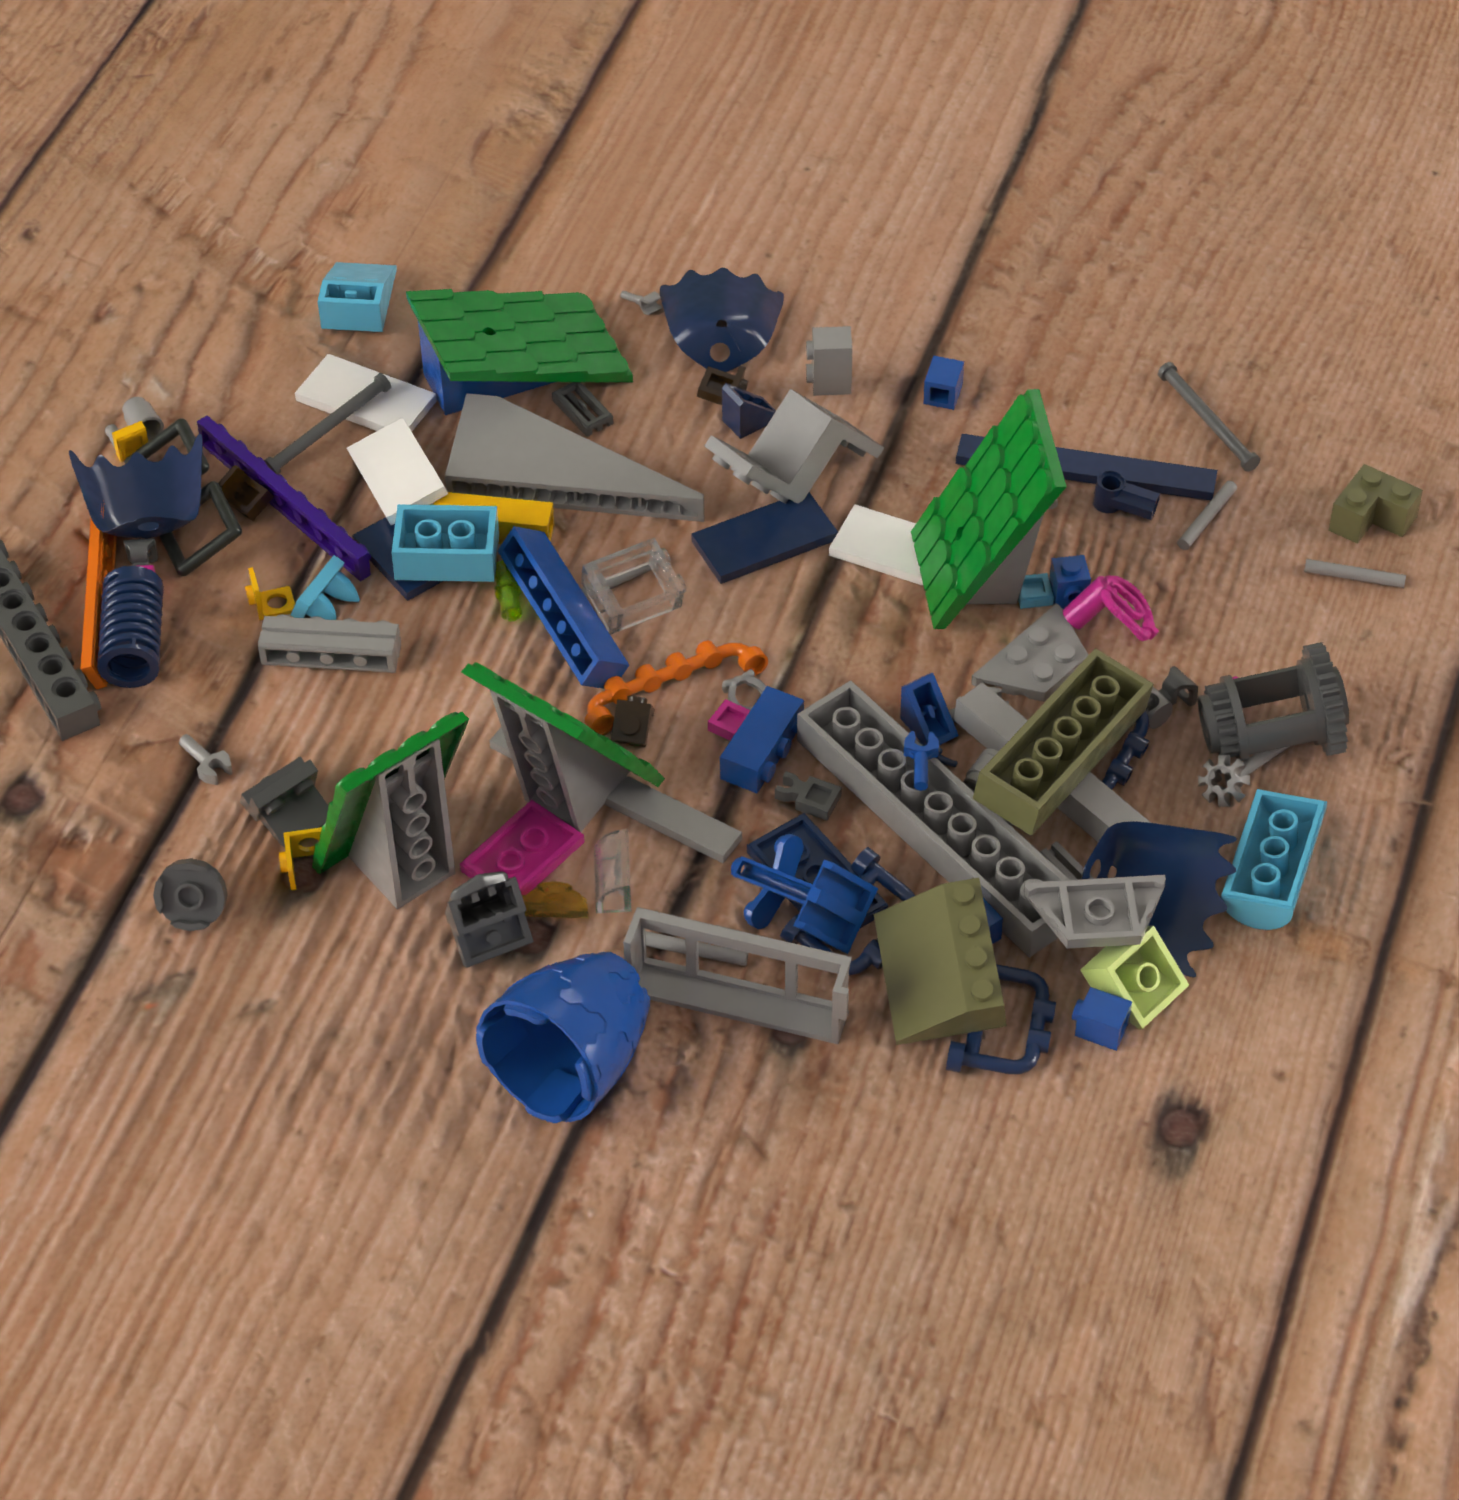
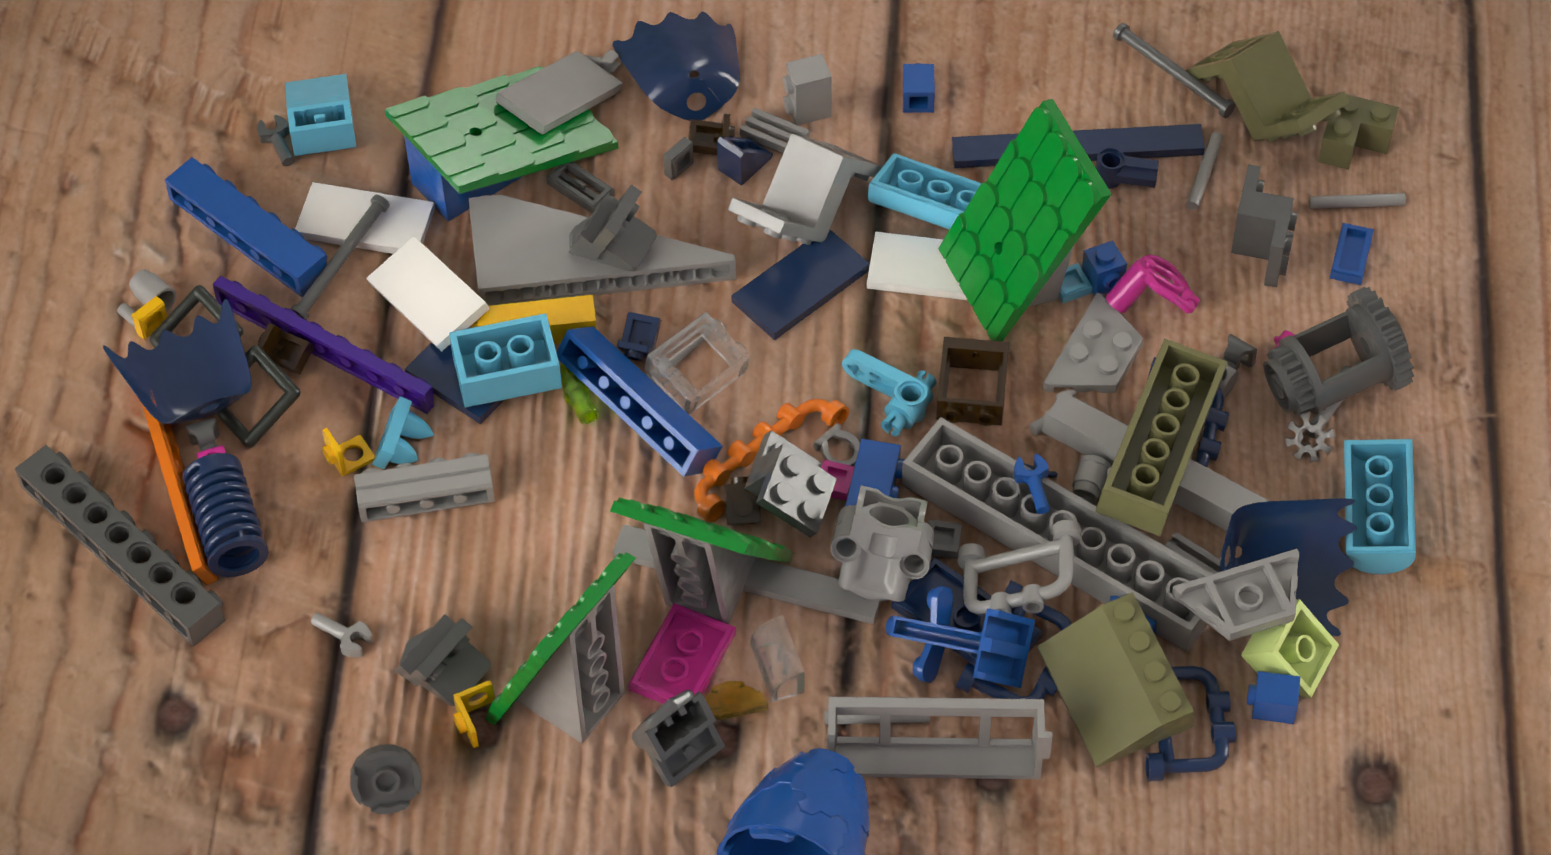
camera: 15 degrees left, 5 degrees up
blue slope [900,673,959,745] -> none
none -> blue brick [164,157,327,297]
none -> dark grey bar [257,115,294,166]
none -> light grey tile [496,51,623,135]
none -> dark grey piece [569,185,657,271]
none -> dark blue bracket [617,312,662,361]
none -> dark grey tile [663,137,694,180]
none -> light grey tile [740,108,809,153]
none -> bracket [744,430,837,537]
none -> light grey piece [831,485,934,602]
none -> medium azure piece [842,349,937,437]
none -> medium azure brick [868,153,982,230]
none -> dark brown window [936,337,1010,426]
none -> light grey bar [958,520,1081,615]
none -> olive bracket [1185,31,1350,142]
none -> dark grey bracket [1231,164,1298,287]
none -> blue tile [1330,223,1374,285]

